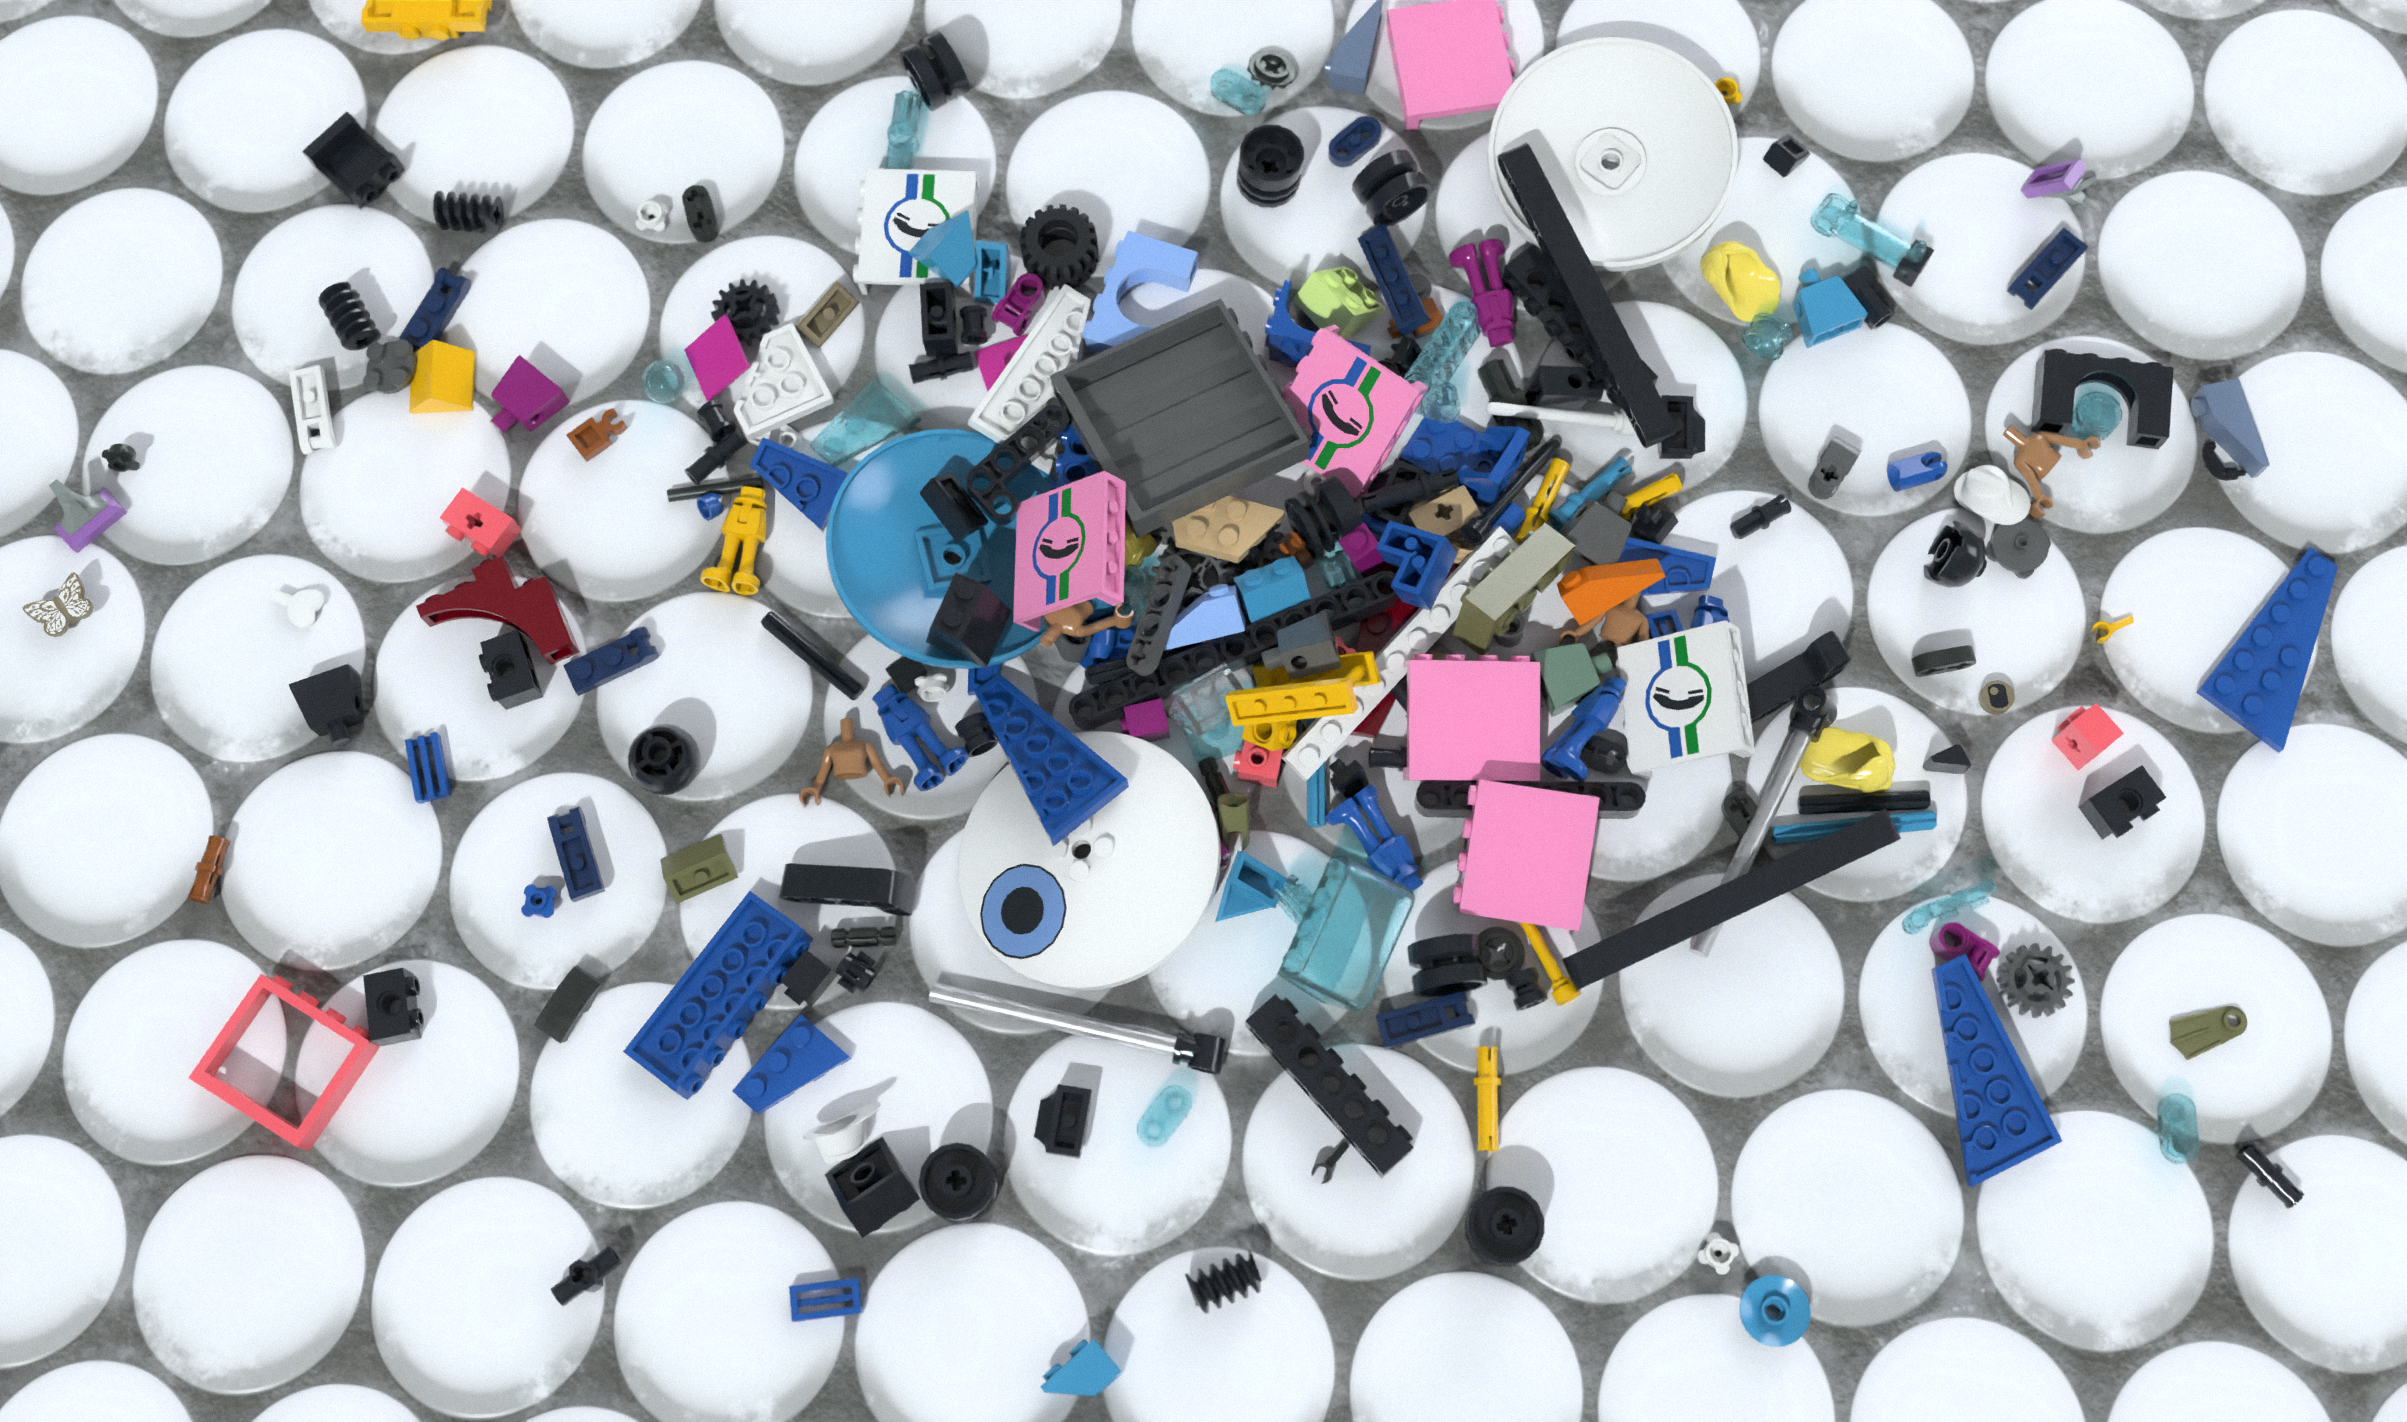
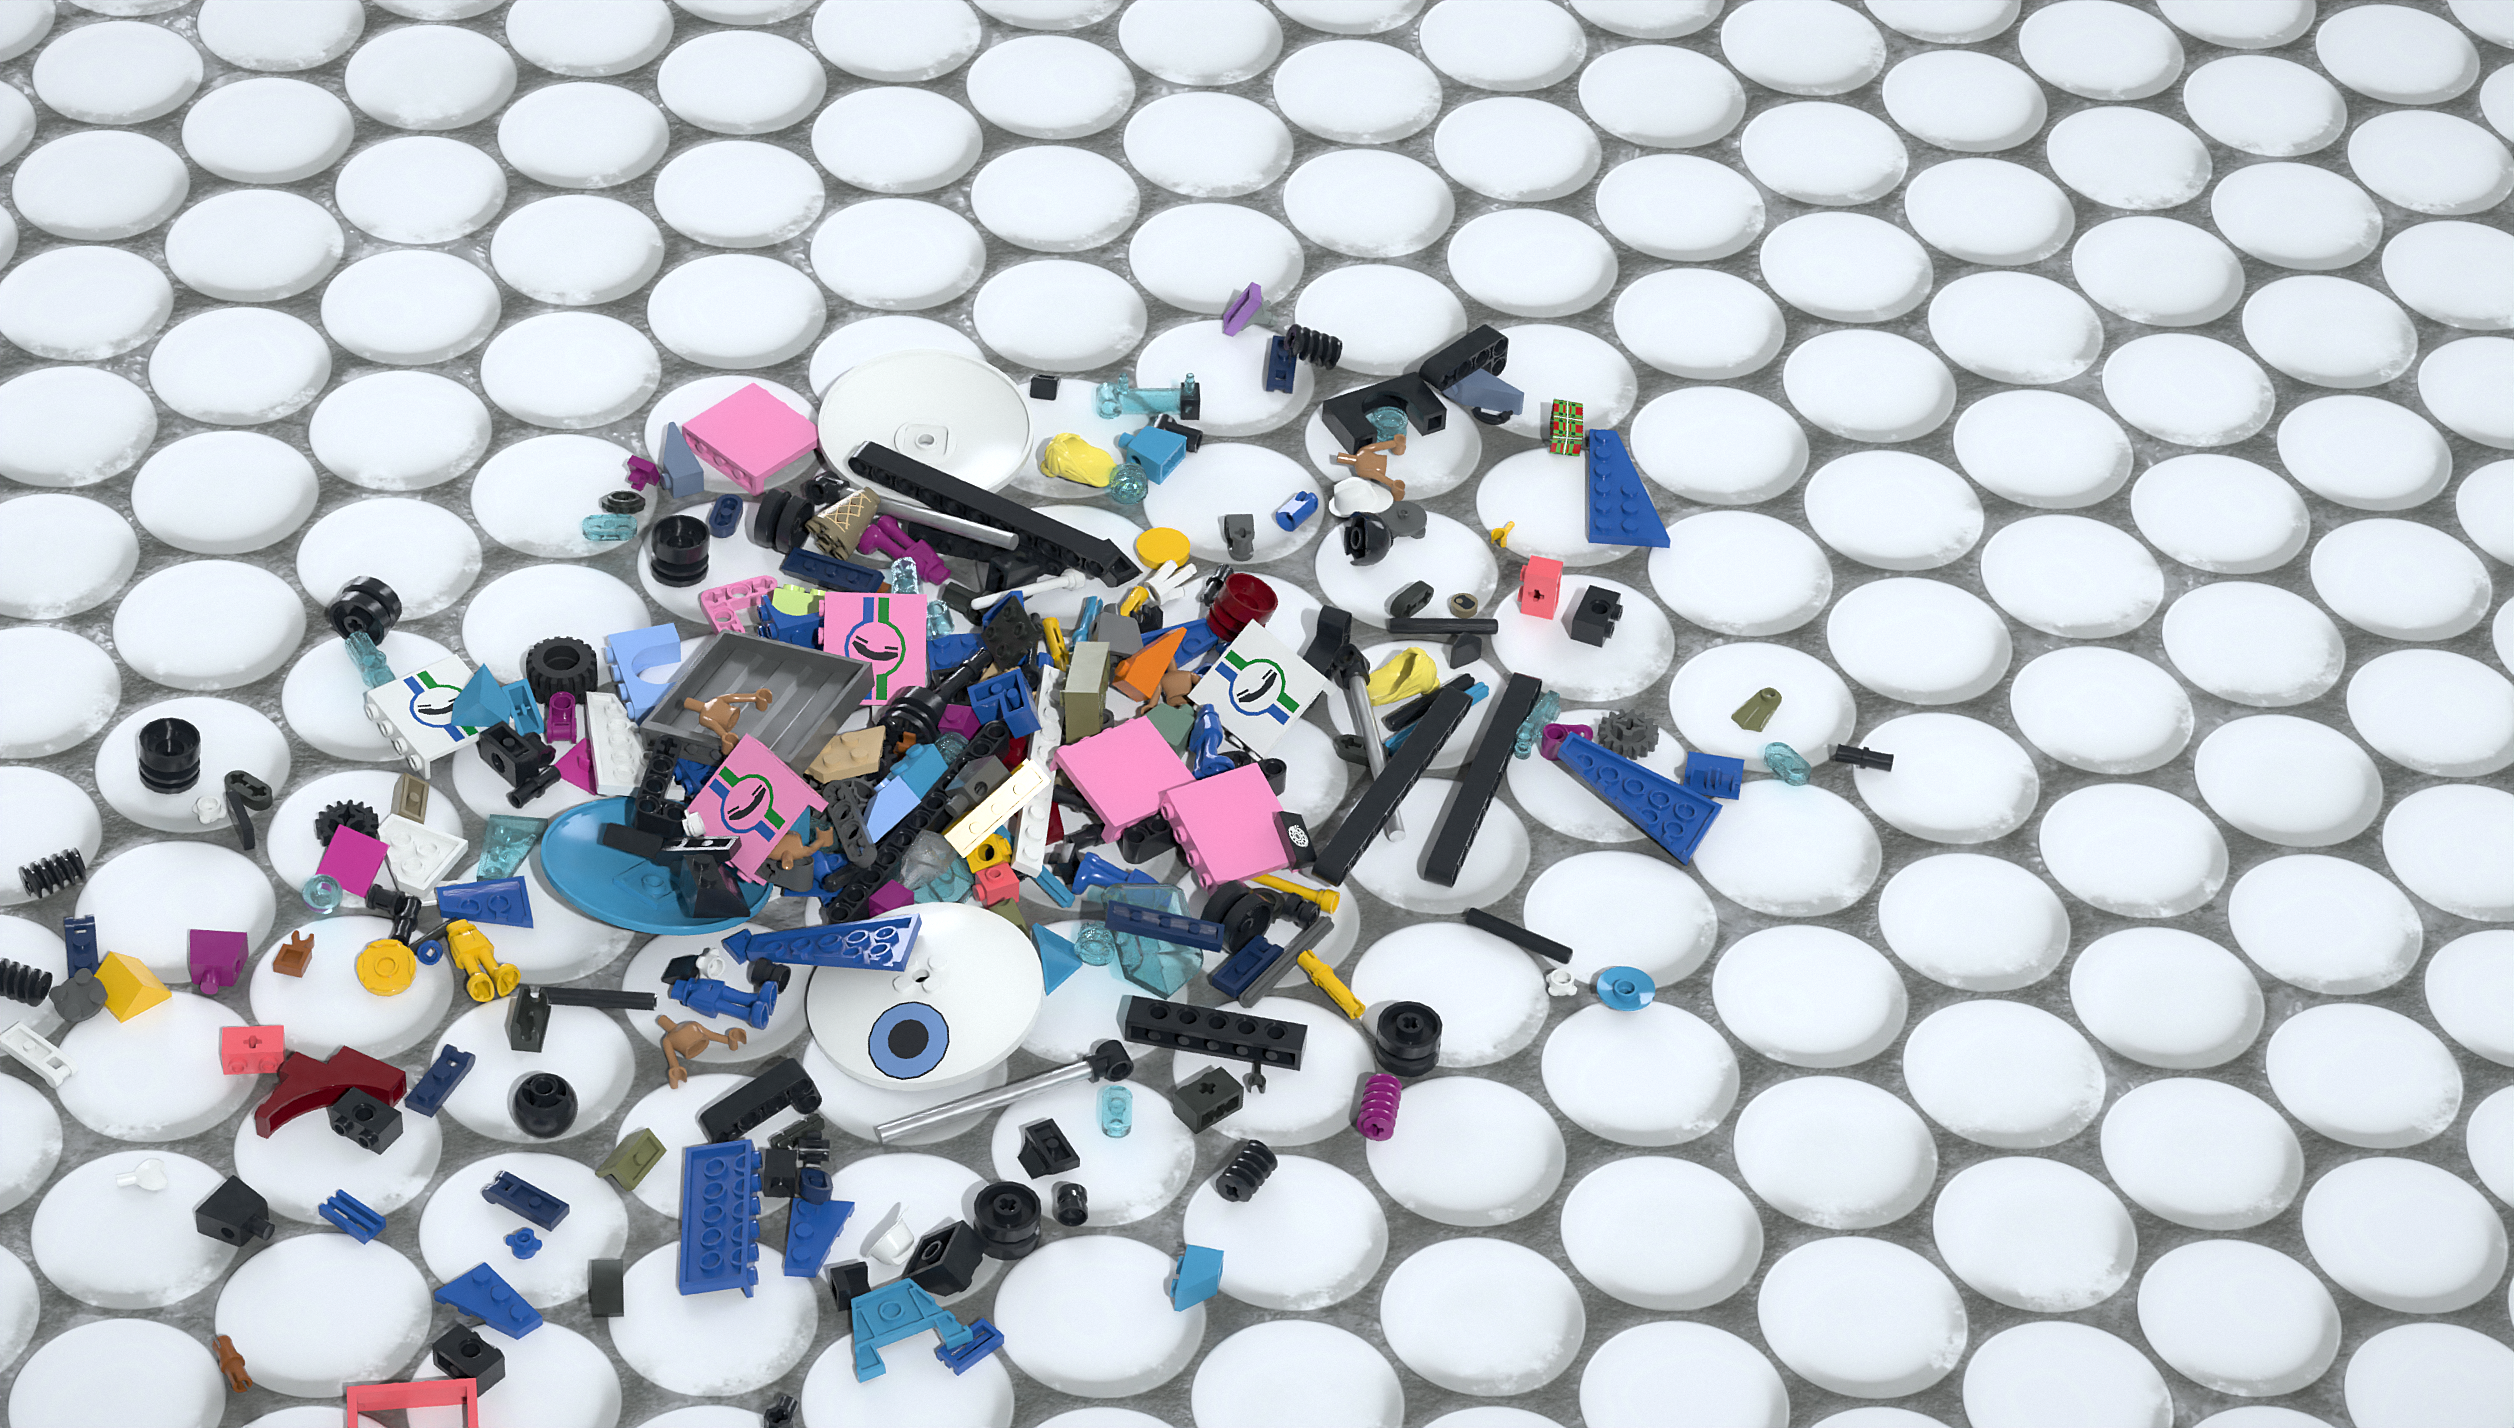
camera: 45 degrees left, 30 degrees down
none -> black wheel [139,717,201,794]
none -> black tile [226,790,255,851]
none -> yellow tile [356,939,417,997]
none -> blue wing [434,1262,543,1340]
none -> pearl dark grey hinge [510,984,552,1053]
none -> magenta tile [627,455,660,492]
none -> black plate [656,836,742,866]
none -> white plate [682,809,706,837]
none -> medium nougat piece [684,688,772,756]
none -> bright pink beam [701,575,778,636]
none -> dark blue plate [798,1168,833,1205]
none -> flat silver piece [805,471,1019,550]
none -> dark tan cone [805,487,881,561]
none -> black panel [830,1261,871,1312]
none -> dark azure wing [851,1278,973,1383]
none -> pearl dark grey hinge [980,595,1044,672]
none -> black wheel [1057,1183,1088,1227]
none -> dark blue plate [1104,900,1225,953]
none -> yellow tile [1136,527,1191,570]
none -> white rock [1143,560,1197,606]
none -> pearl dark grey brick [1173,1066,1244,1134]
none -> dark red wheel [1206,573,1278,642]
none -> dark grey axle [1239,916,1334,1008]
none -> black slope [1274,811,1317,870]
none -> black piece [1283,324,1343,370]
none -> magenta piece [1357,1073,1403,1141]
none -> black axle [1389,618,1498,634]
none -> black beam [1419,324,1509,391]
none -> black beam [1424,672,1542,888]
none -> black axle [1466,907,1573,964]
none -> piece [1550,398,1583,457]
none -> blue hinge [1683,751,1745,800]

